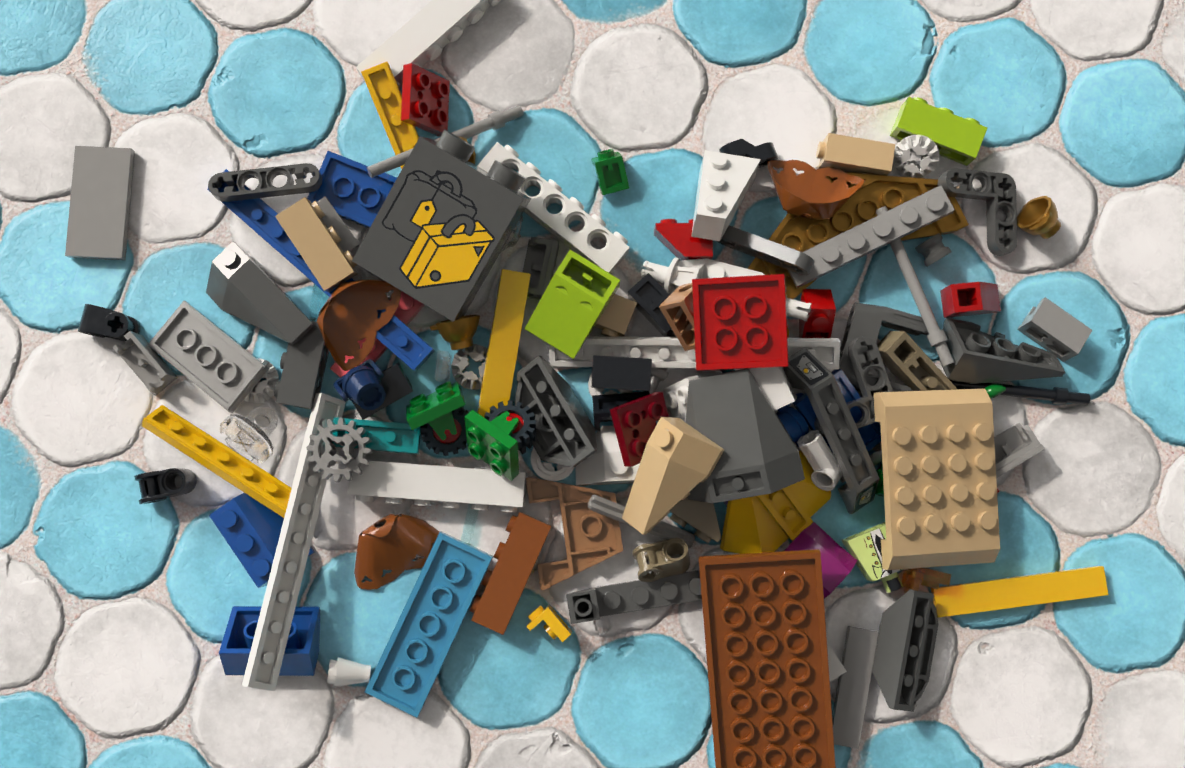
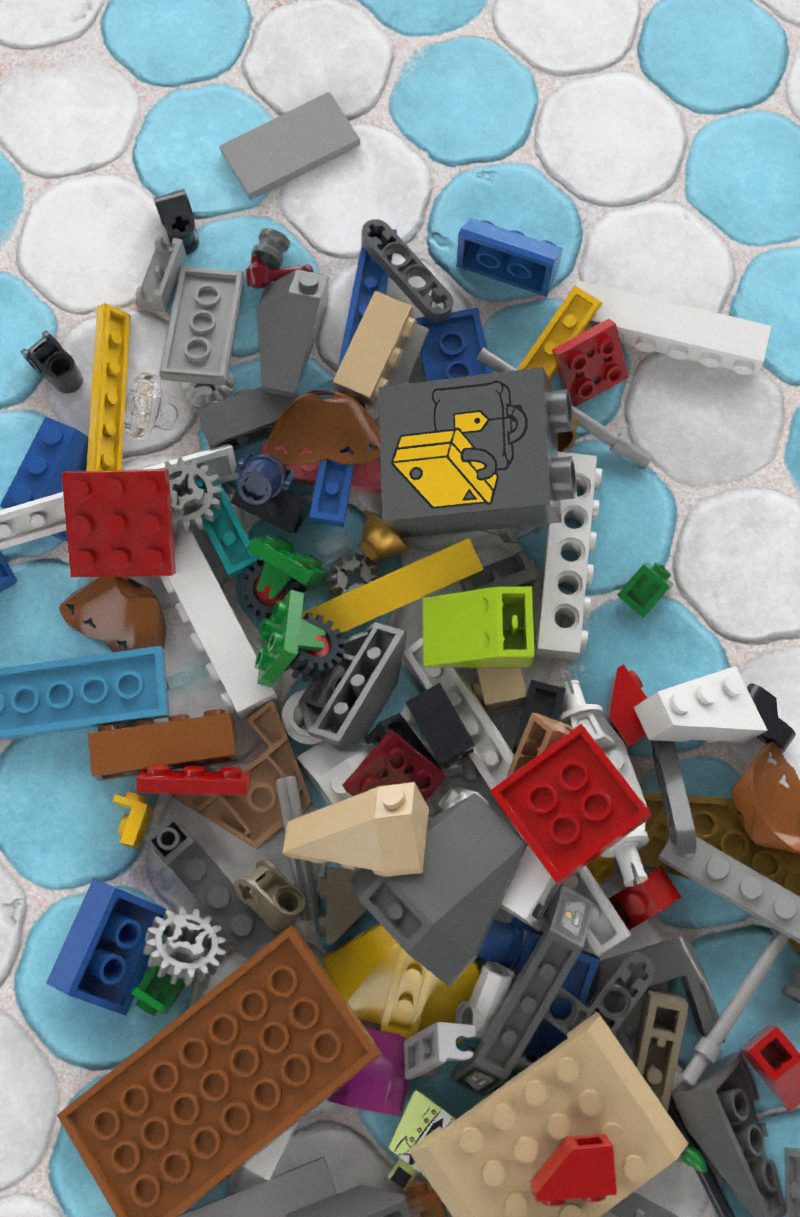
camera: 65 degrees right, 10 degrees down
none -> blue slope [46,878,168,1016]
none -> red plate [61,469,176,577]
none -> green bracket [131,965,186,1016]
none -> red plate [136,765,251,796]
none -> light grey gear [143,907,226,986]
none -> dark red piece [245,255,314,289]
none -> dark grey wheel [251,228,290,268]
none -> light grey hinge [404,1022,476,1080]
none -> blue slope [456,218,563,297]
none -> red slope [530,1133,617,1206]

